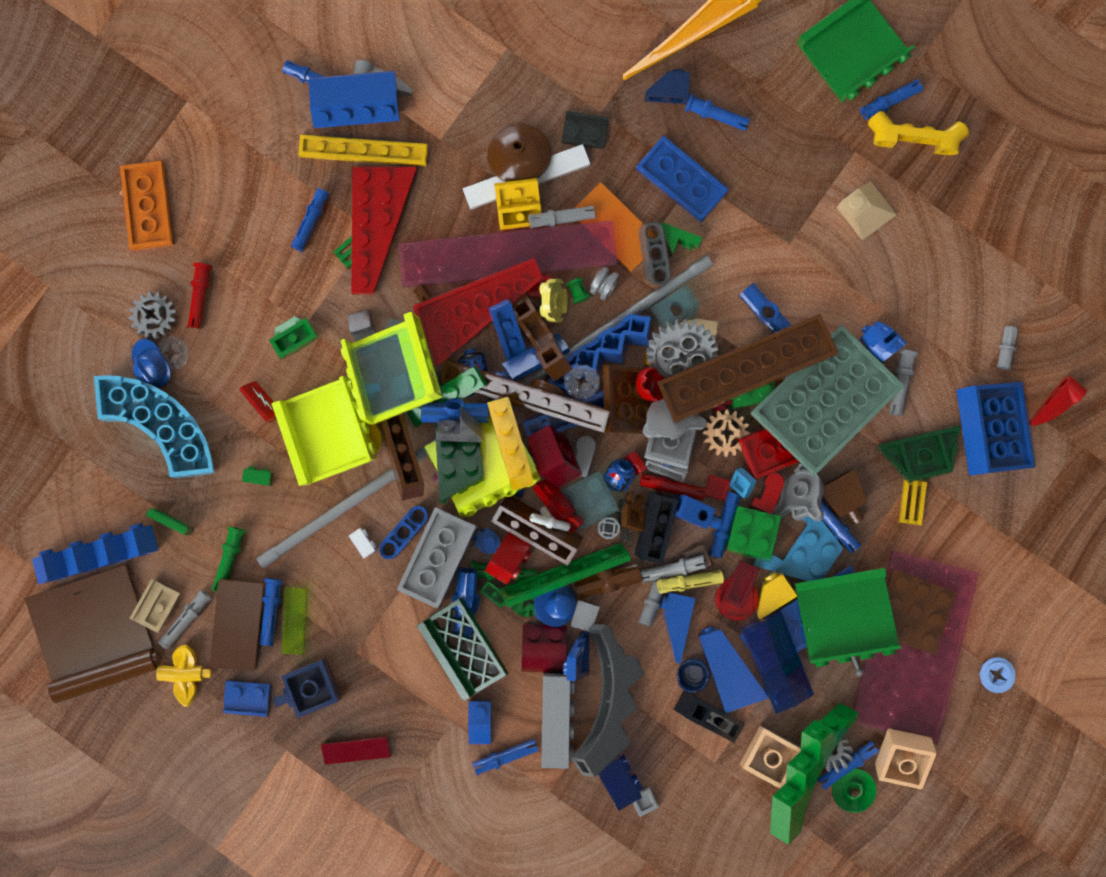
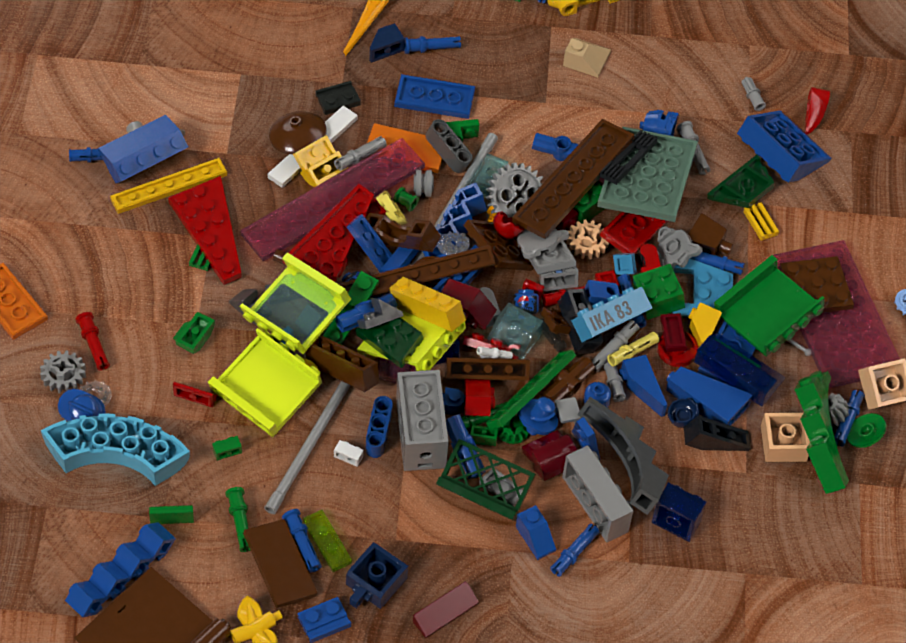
camera: 35 degrees left, 30 degrees down
tan plate [129,579,181,633] -> none
light grey pin [158,590,212,650] -> none
blue pin [290,188,330,252] -> none
light grey wheel [597,517,620,539] -> none
light grey tile [630,786,659,817] -> none
none -> dark azure brick [571,286,652,342]
none -> blue head [583,382,611,408]
none -> black container [600,130,658,185]

